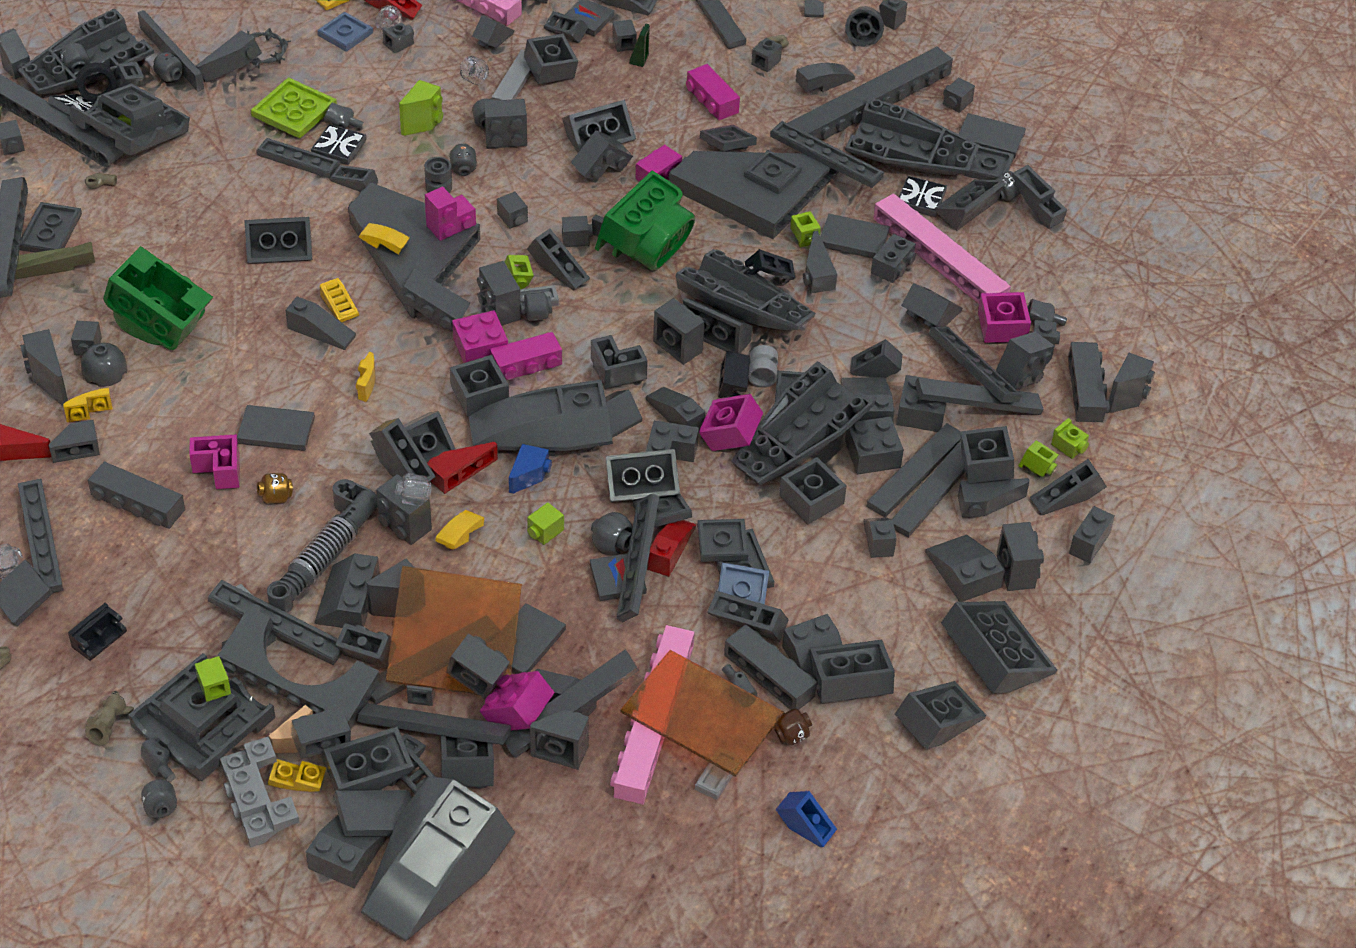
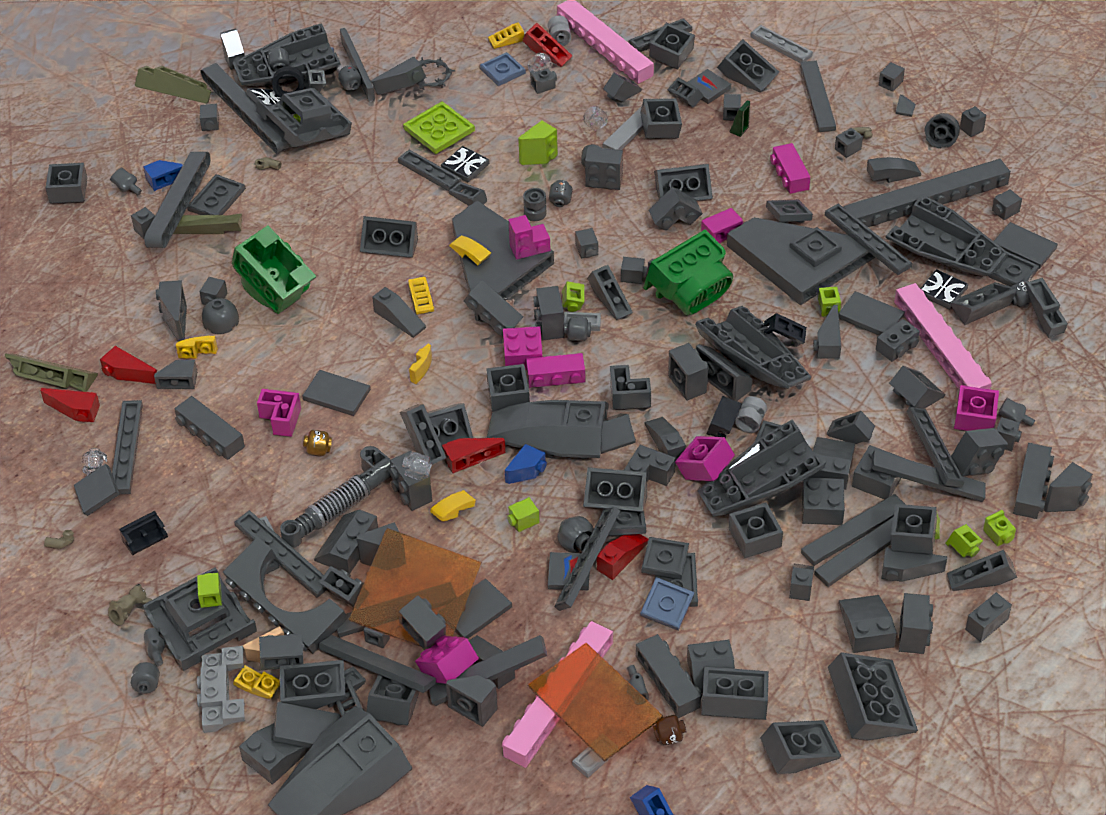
camera: 20 degrees right, 0 degrees up
dark grey piece [324,102,364,130] -> none
dark grey slope [707,591,789,642] -> none

